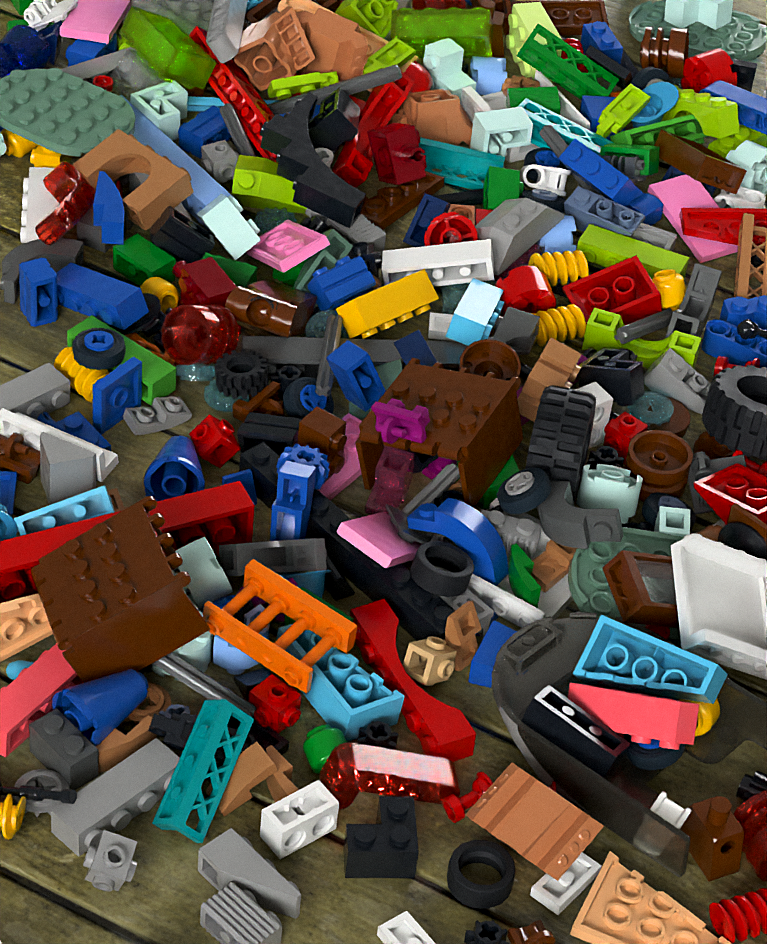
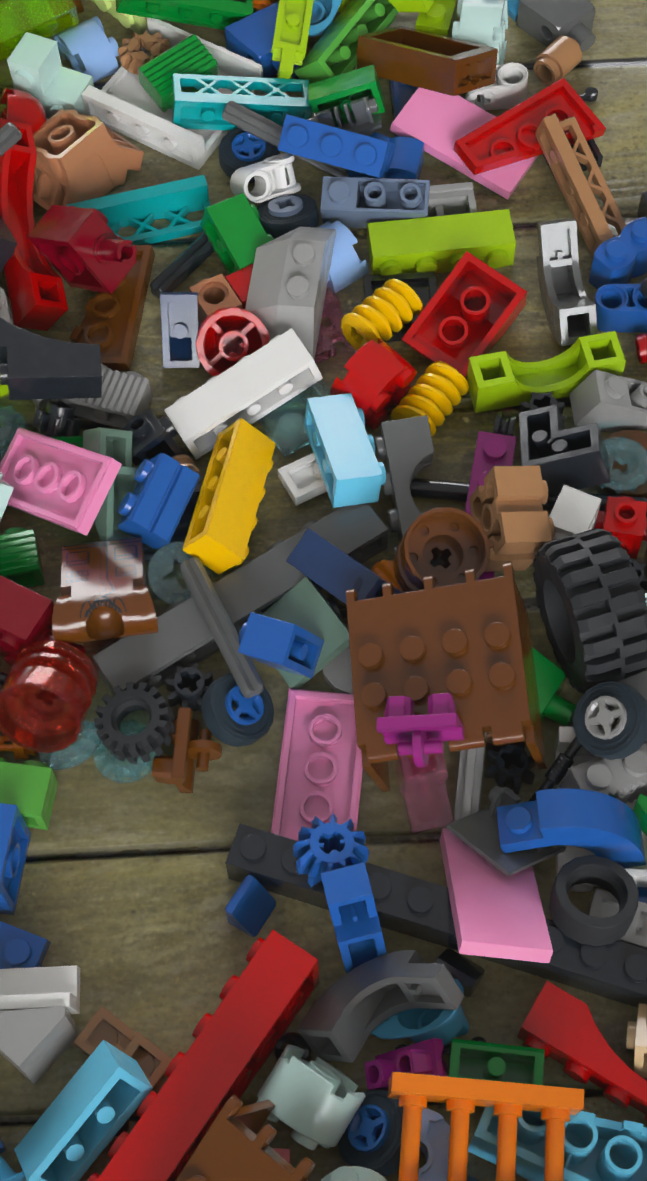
camera: 25 degrees left, 20 degrees up
light grey slope [123,396,192,435] -> none
blue cone [144,436,205,502] -> none
red brick [189,414,241,468] -> none
black brick [237,412,302,456] -> none
reddish brown brick [297,406,347,482] -> none
light aqua brick [470,106,533,157] -> none
dark grey axle [614,308,676,344] -> none
yellow head [652,269,686,311] -> none

